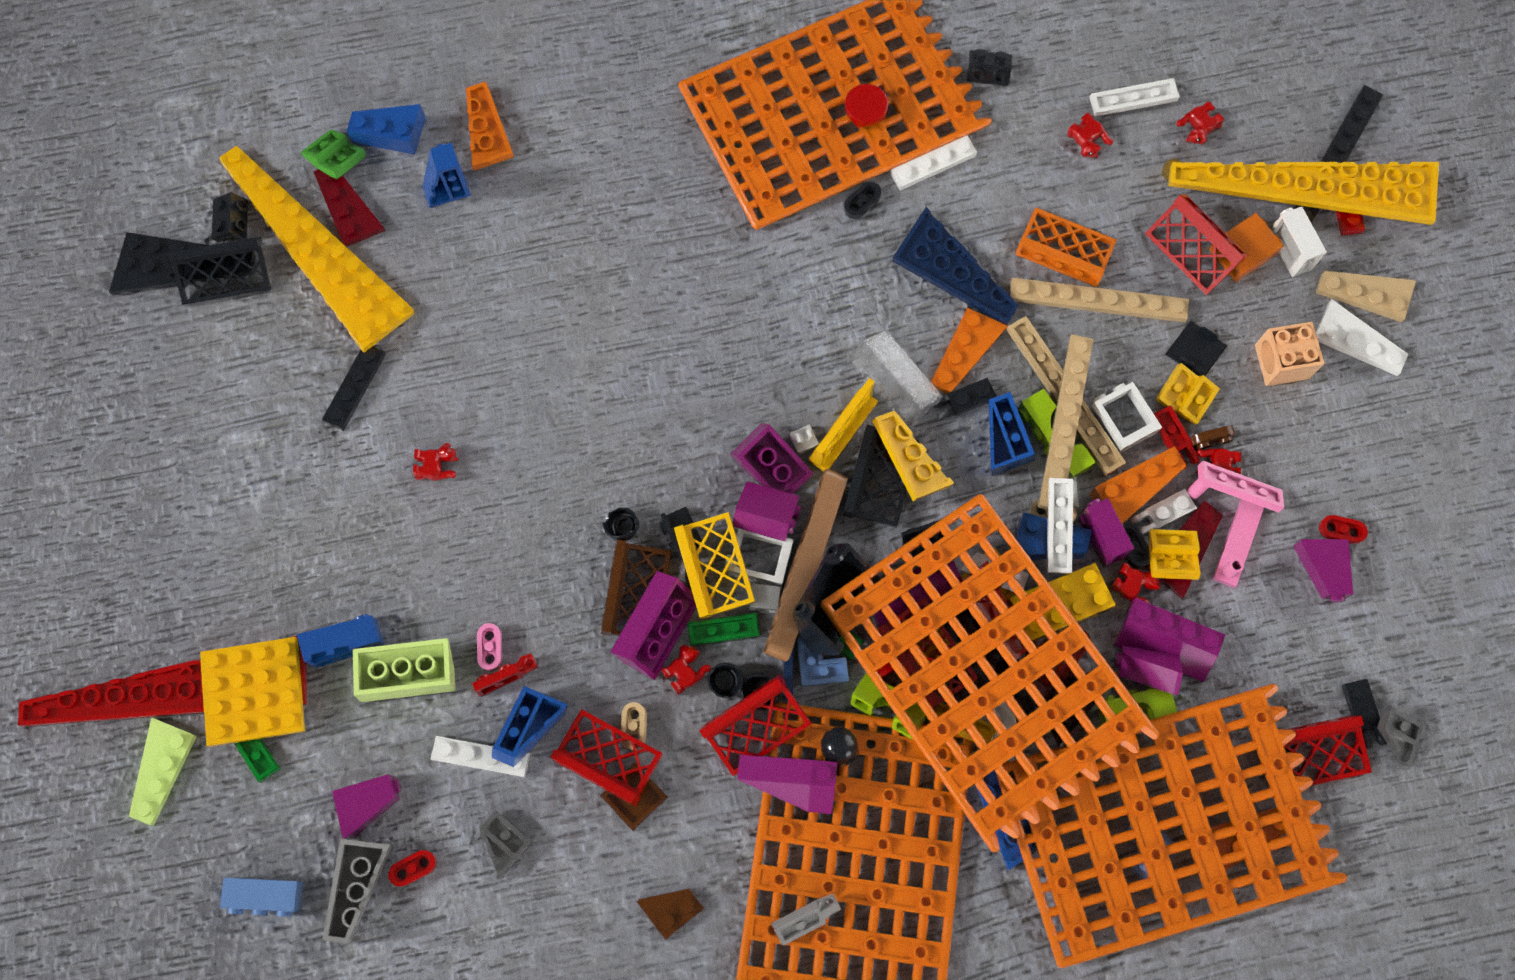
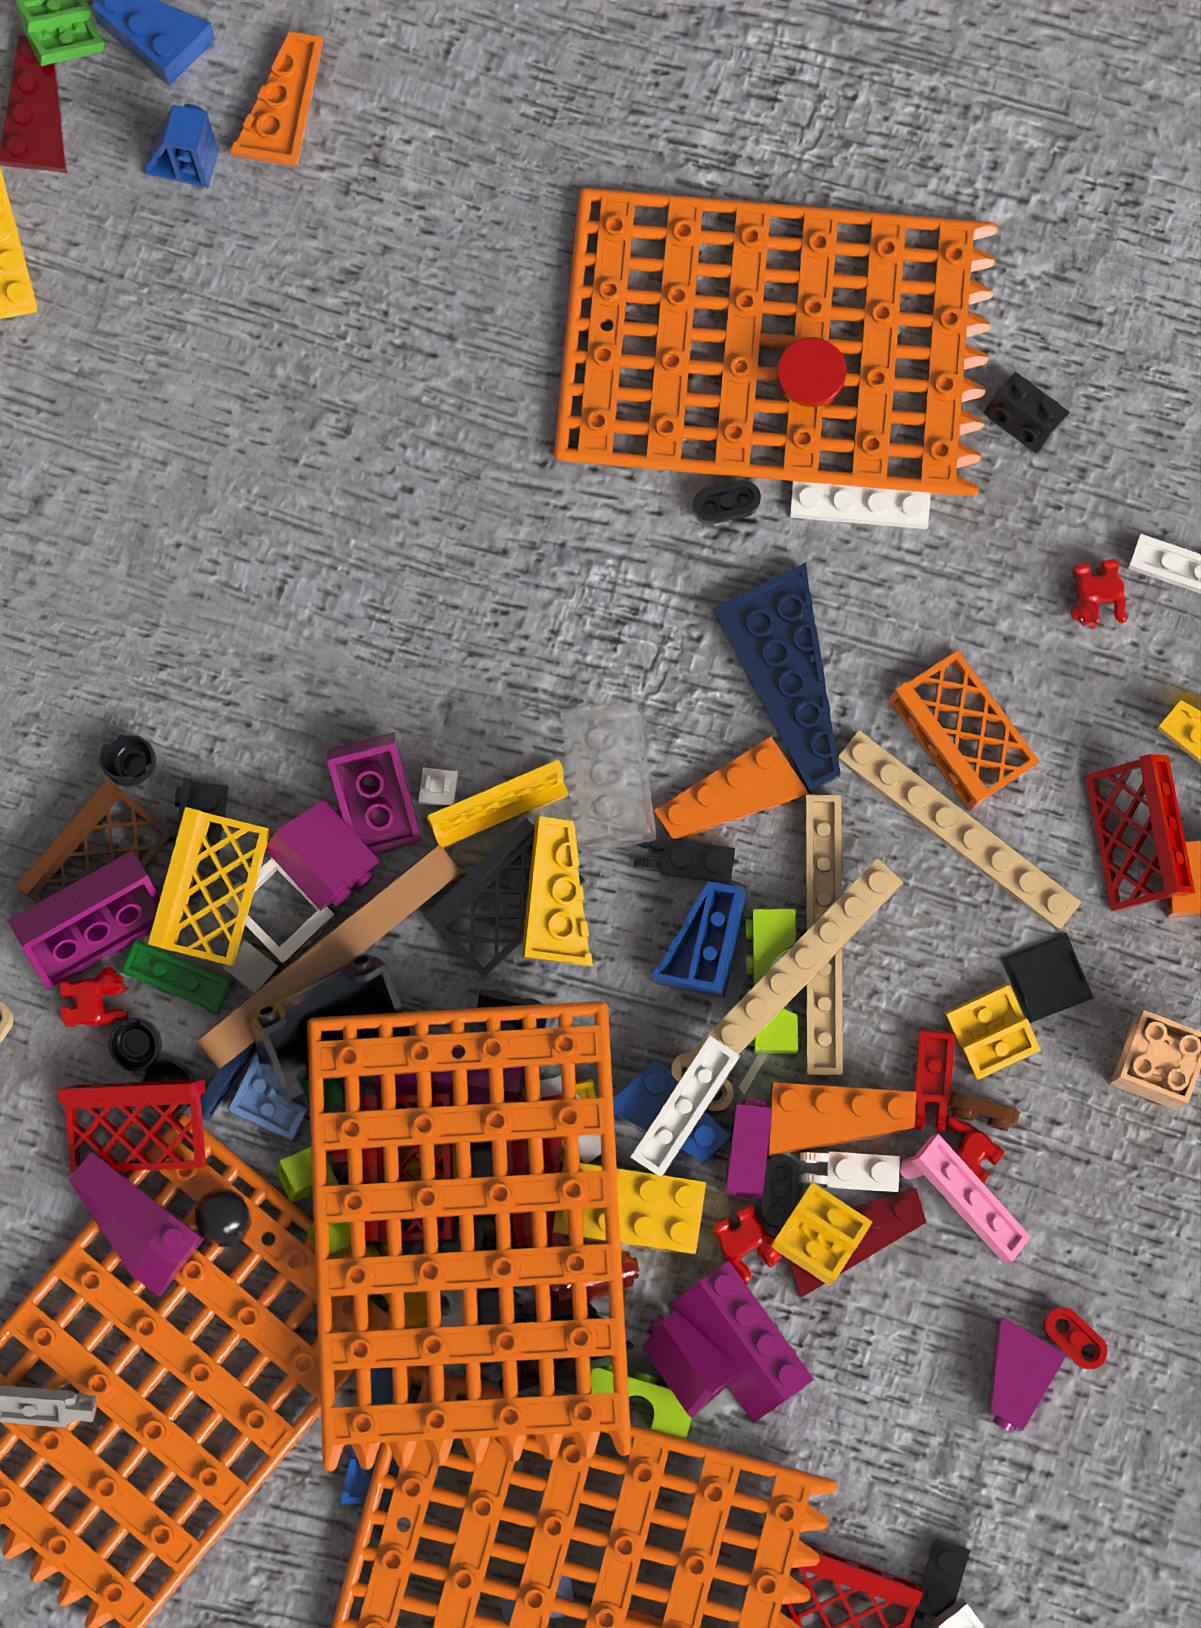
camera: 30 degrees right, 5 degrees up
white window [1090,382,1162,454] -> none
bright pink piece [1212,499,1264,588] -> none

